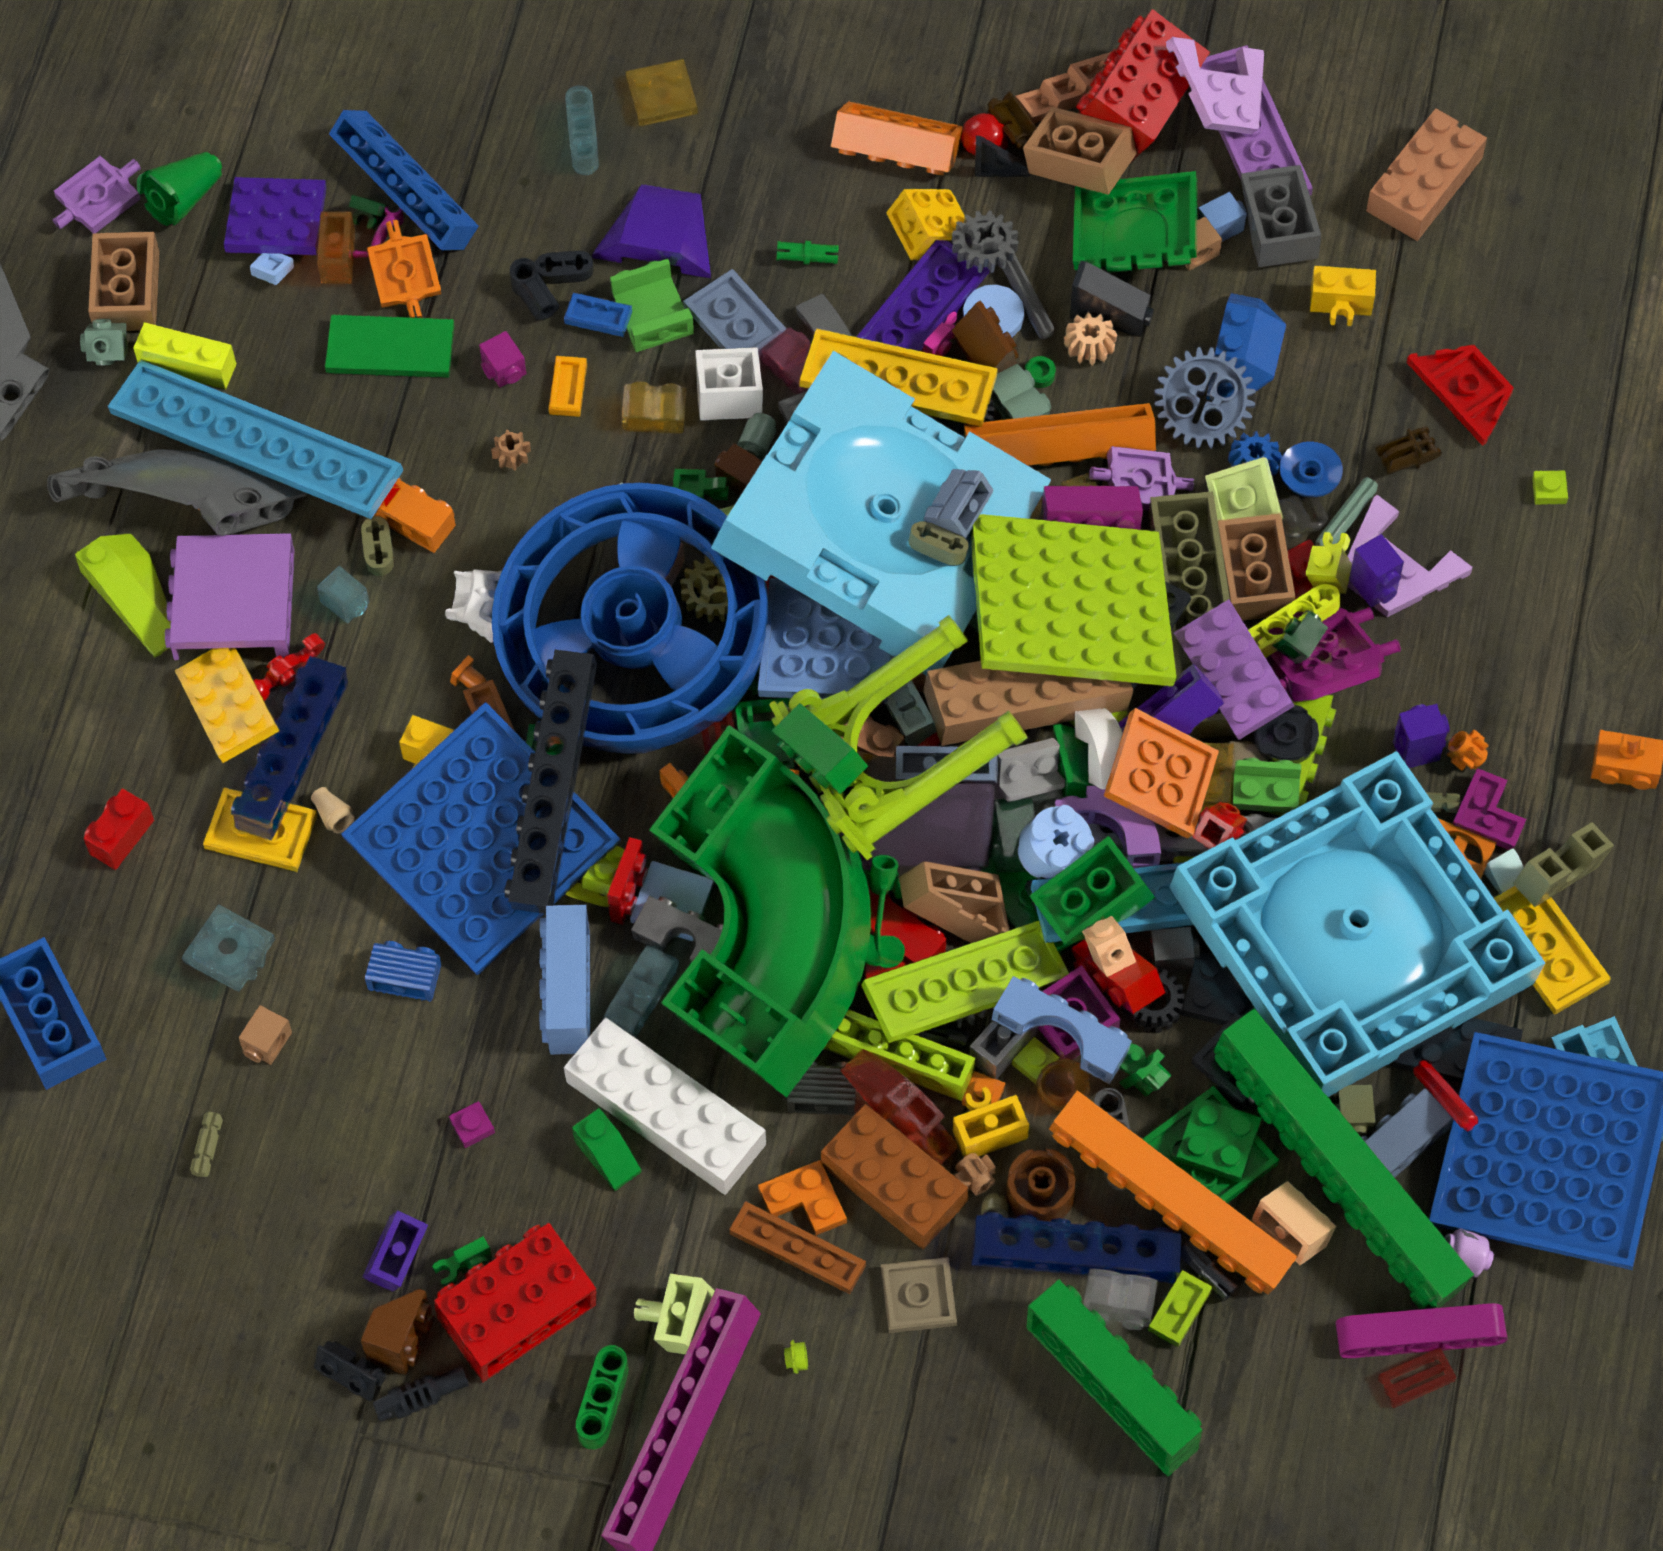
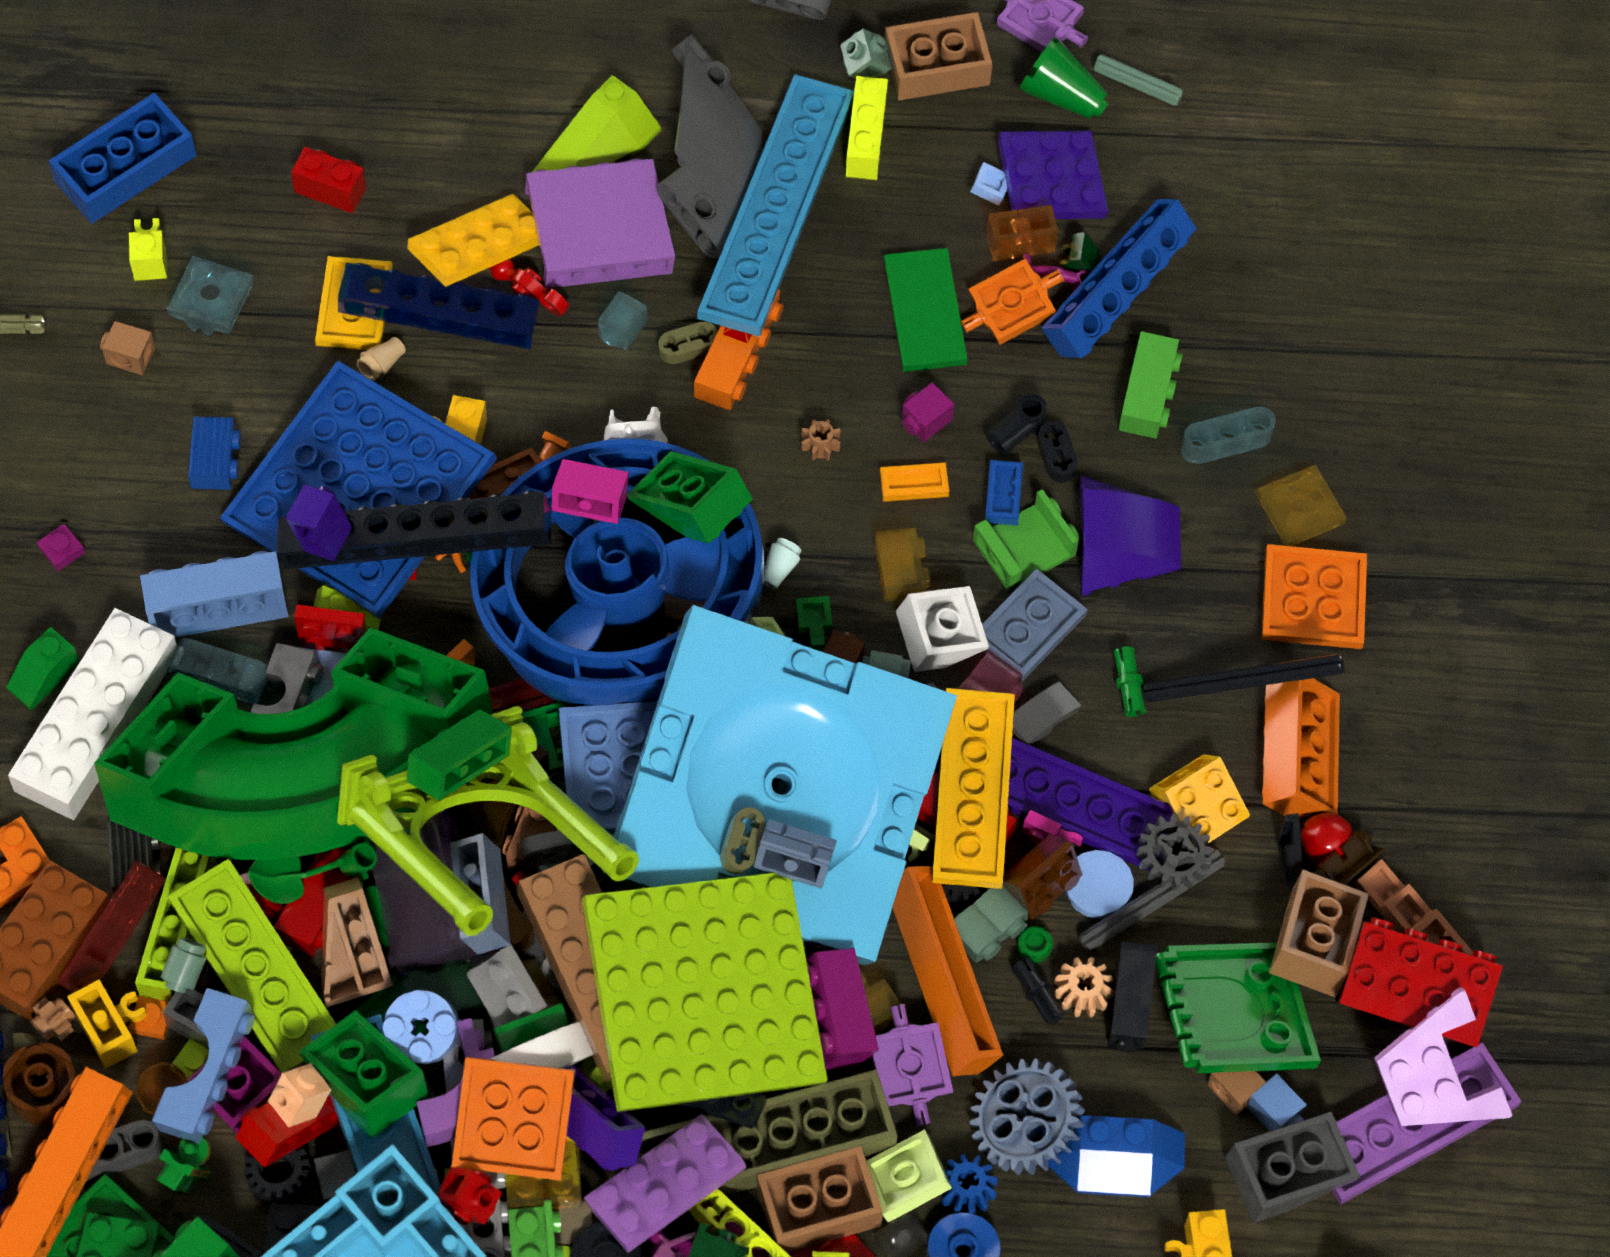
camera: 75 degrees right, 0 degrees up
none -> neon yellow brick [129,218,167,281]
none -> sand green brick [161,937,207,993]
none -> dark purple brick [285,484,352,561]
none -> dark grey beam [521,830,586,866]
none -> dark pink brick [552,459,629,524]
none -> green slope [627,451,753,544]
none -> black axle [1012,958,1064,1025]
none -> sand green axle [1094,54,1183,106]
none -> bright green brick [1118,331,1183,439]
none -> black axle [1143,654,1345,702]
none -> orange plate [1261,544,1367,649]

